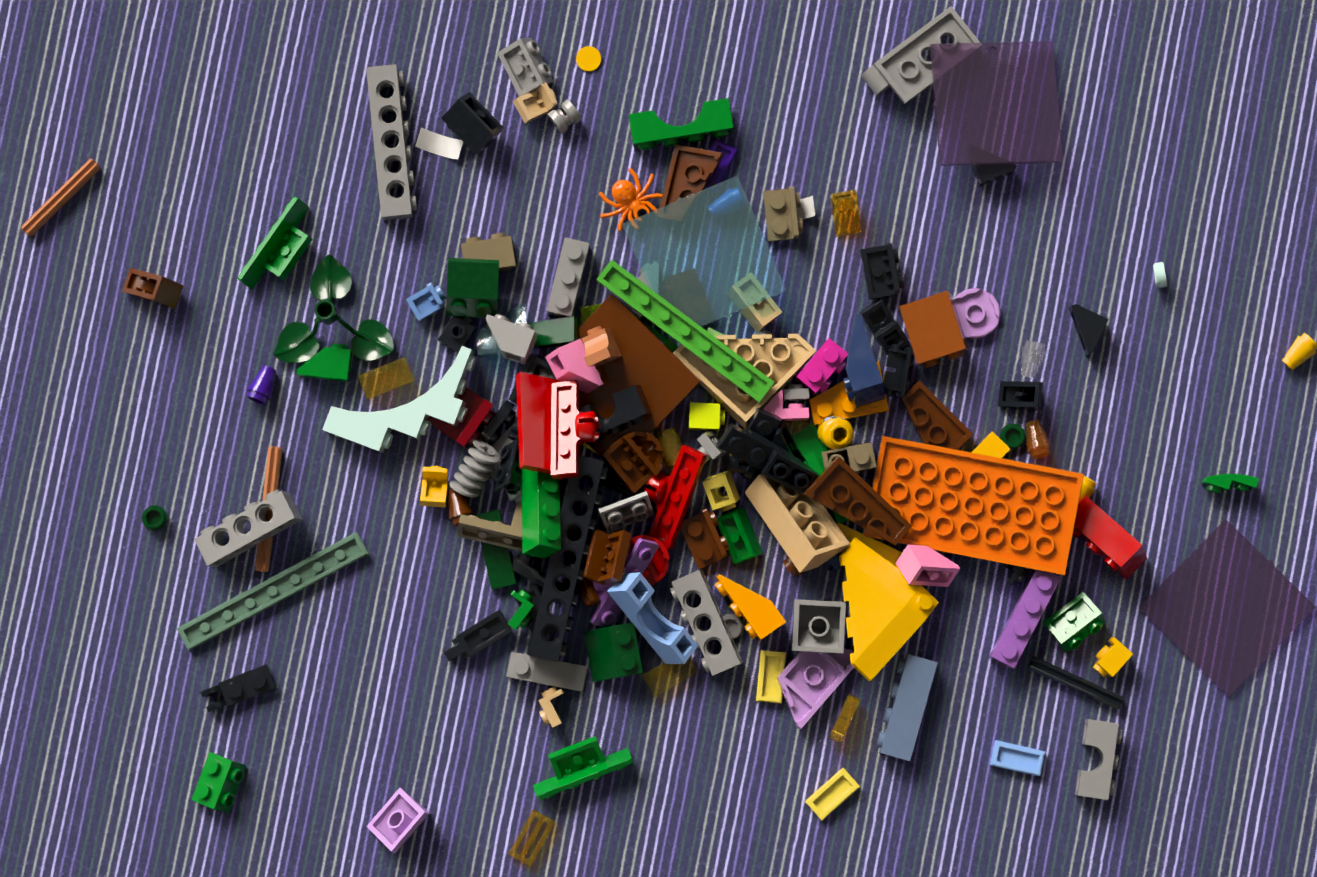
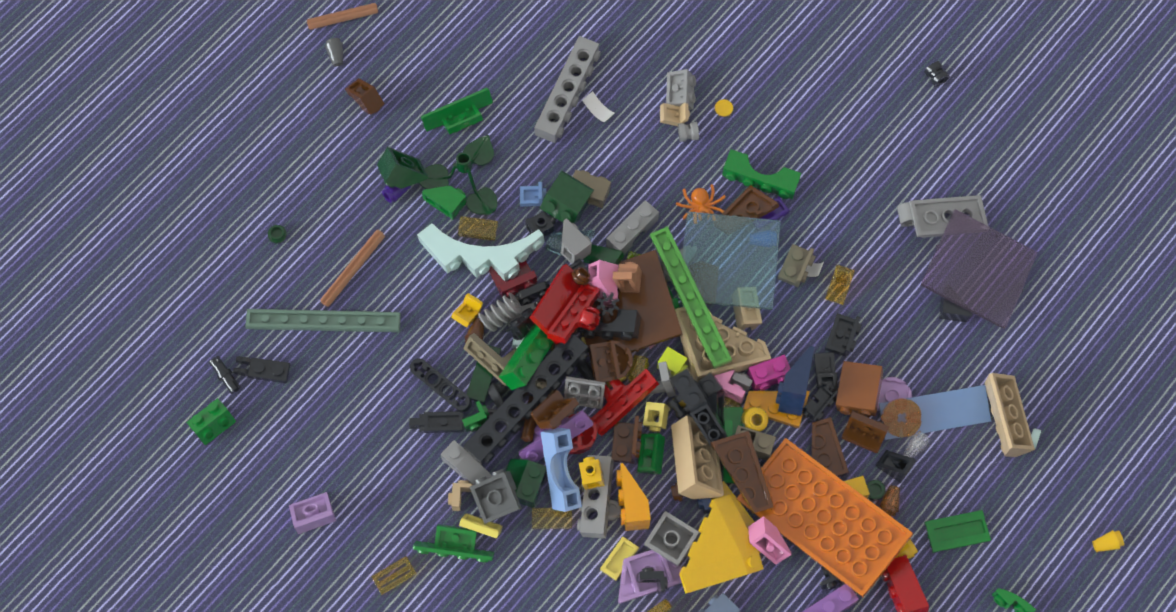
camera: 30 degrees right, 15 degrees down
light grey brick [194,490,303,568] -> none
black brick [441,92,504,154] -> none
black slope [1068,304,1109,356] -> none
none -> black pin [209,356,241,394]
none -> dark grey cone [325,38,344,67]
none -> dark green slope [377,146,428,189]
none -> black beam [410,358,472,412]
none -> light yellow tile [459,513,503,538]
none -> dark grey plate [470,469,522,524]
none -> reddish brown plate [572,267,590,285]
none -> yellow brick [579,457,605,490]
none -> black gear [596,292,619,316]
none -> black bracket [637,568,668,594]
none -> reddish brown bracket [841,411,889,453]
none -> medium blue window [879,385,991,440]
none -> clear orange plate [881,398,922,437]
none -> green piece [924,510,991,553]
none -> tan slope [985,373,1035,457]

